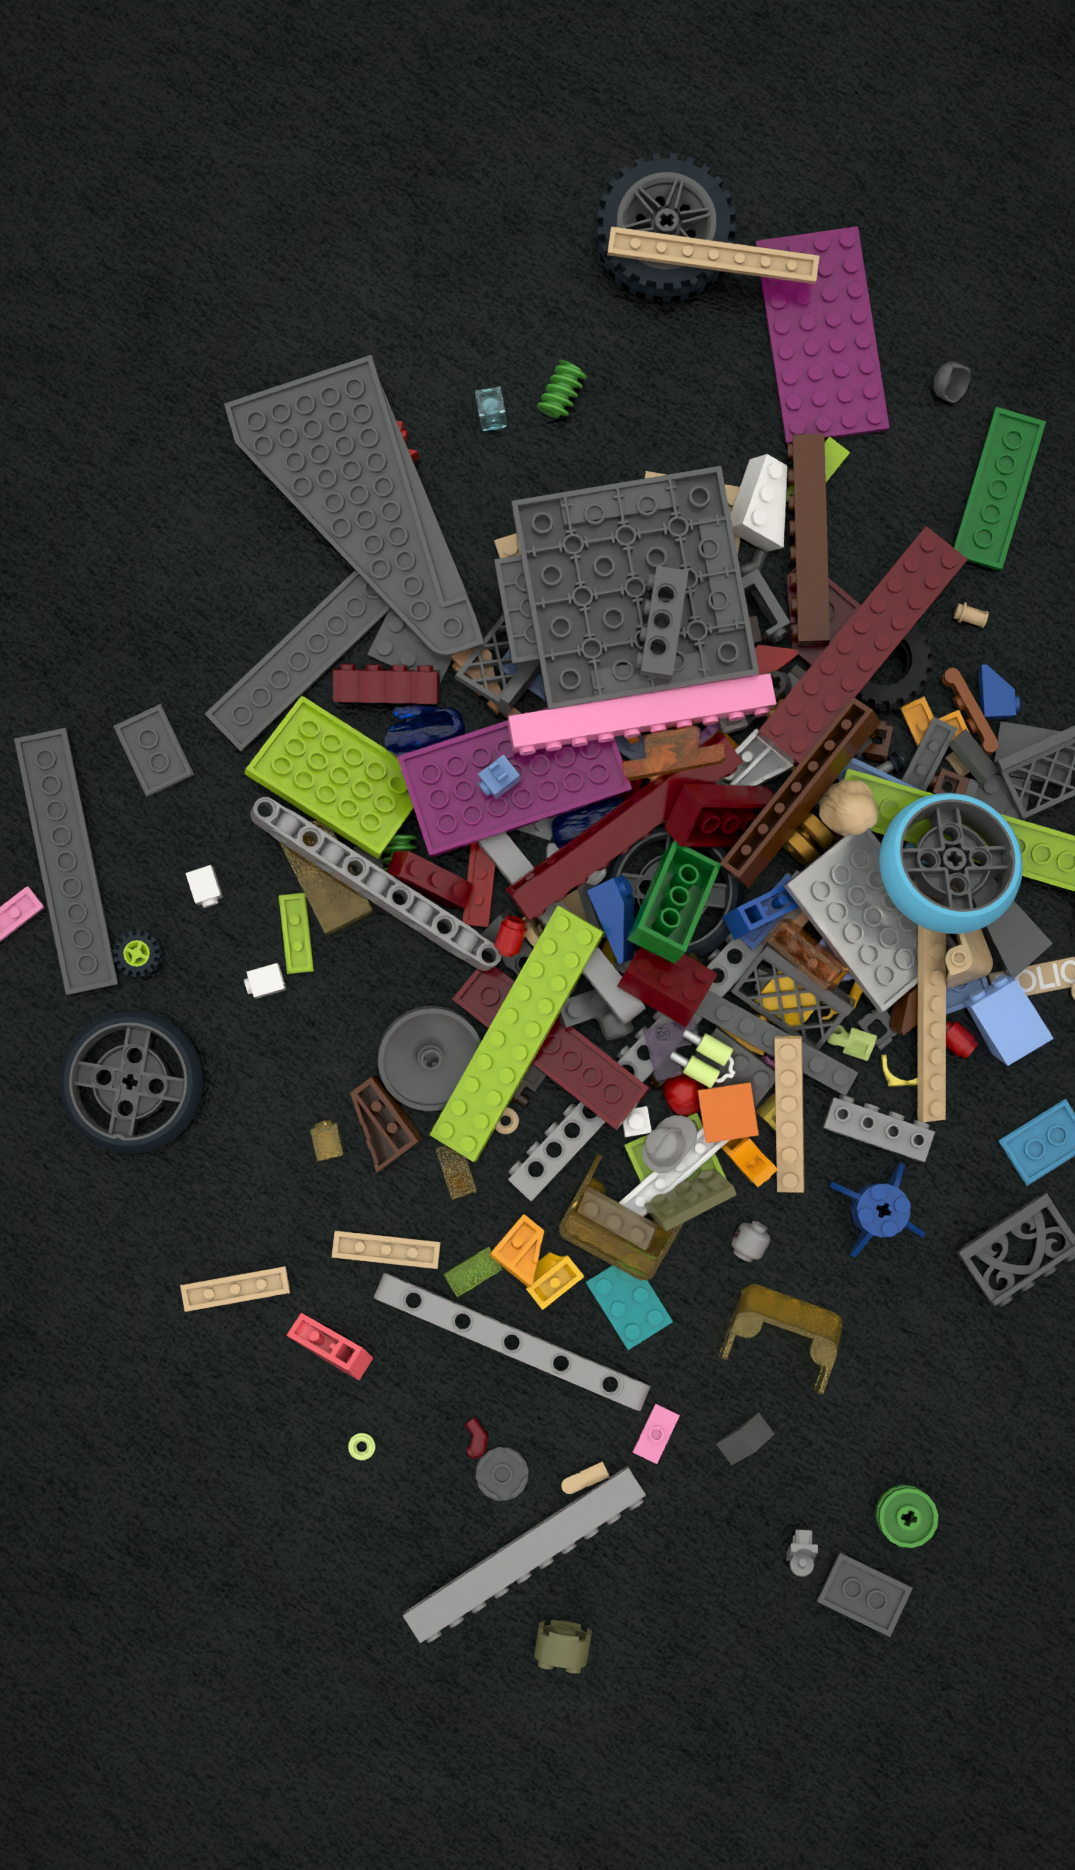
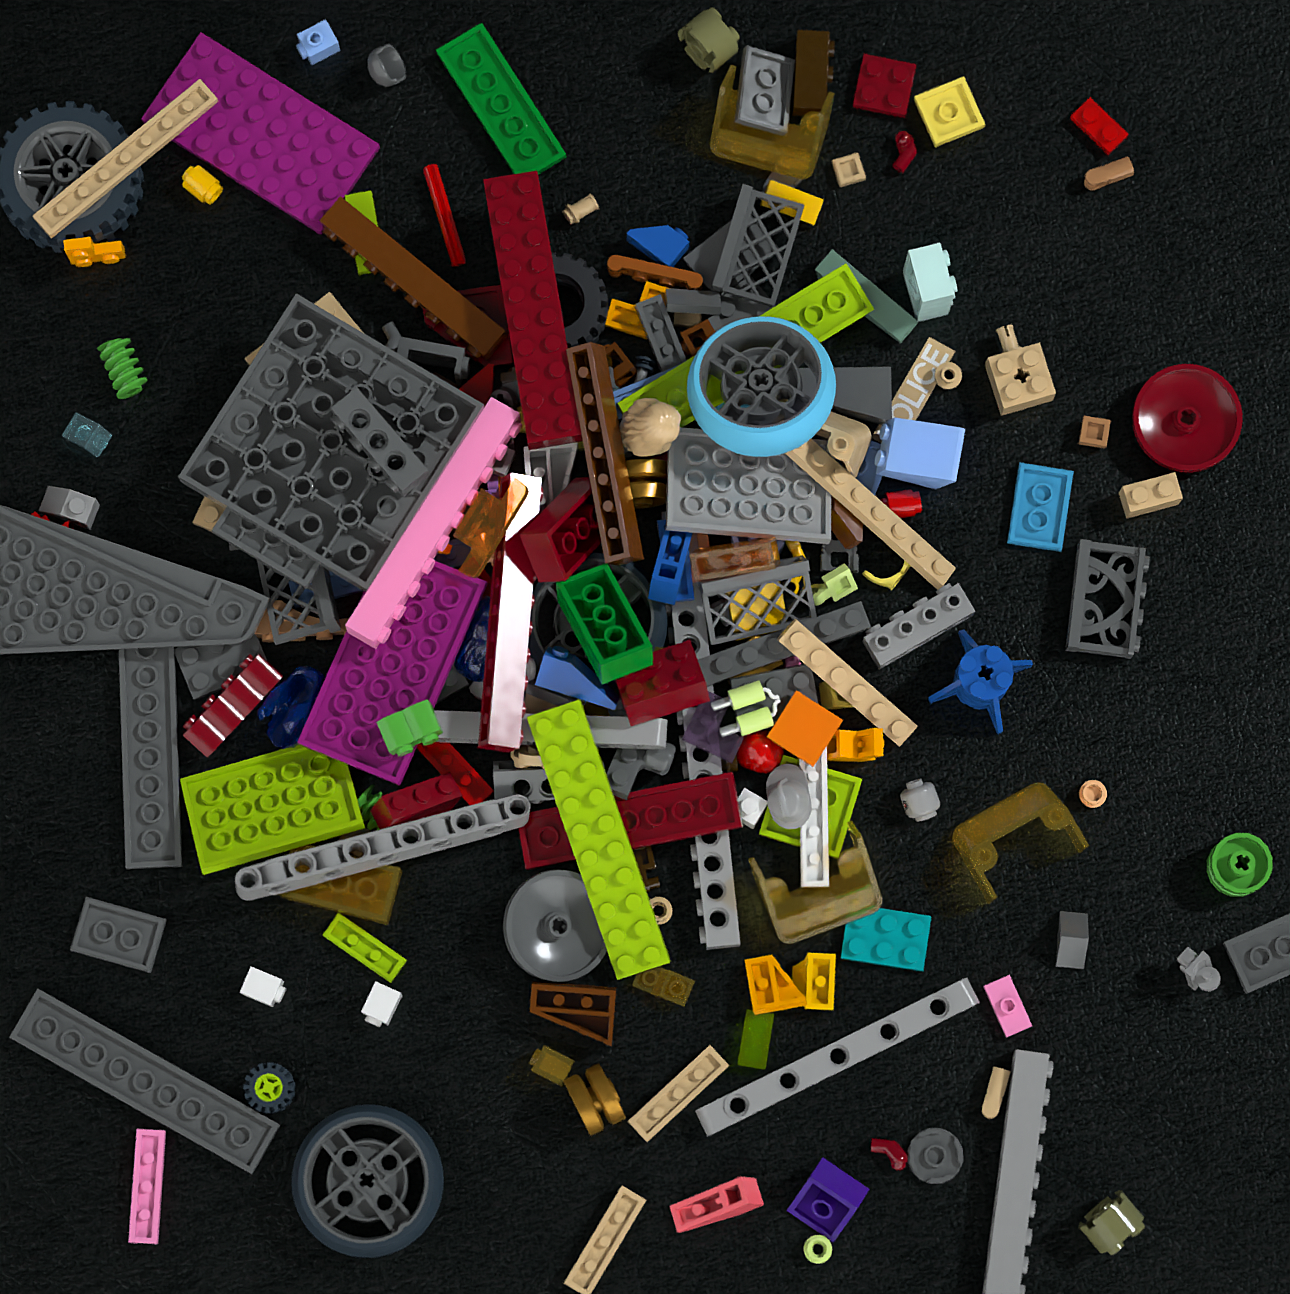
camera: 50 degrees left, 5 degrees down
medium blue brick [478,754,521,800] -> none
red brick [494,915,527,957] -> none
dark tan plate [577,1187,659,1251] -> none
olive plate [644,1168,737,1231] -> none
white wedge [730,454,787,552] -> none
none -> light grey slope [39,486,100,530]
none -> light orange plate [63,237,125,267]
none -> yellow brick [182,165,223,204]
none -> light blue brick [296,20,340,65]
none -> bright green brick [377,699,443,757]
none -> red axle [423,164,466,267]
none -> pearl gold wheel [563,1063,626,1136]
none -> dark purple slope [787,1158,869,1242]
none -> light nougat plate [1079,780,1107,808]

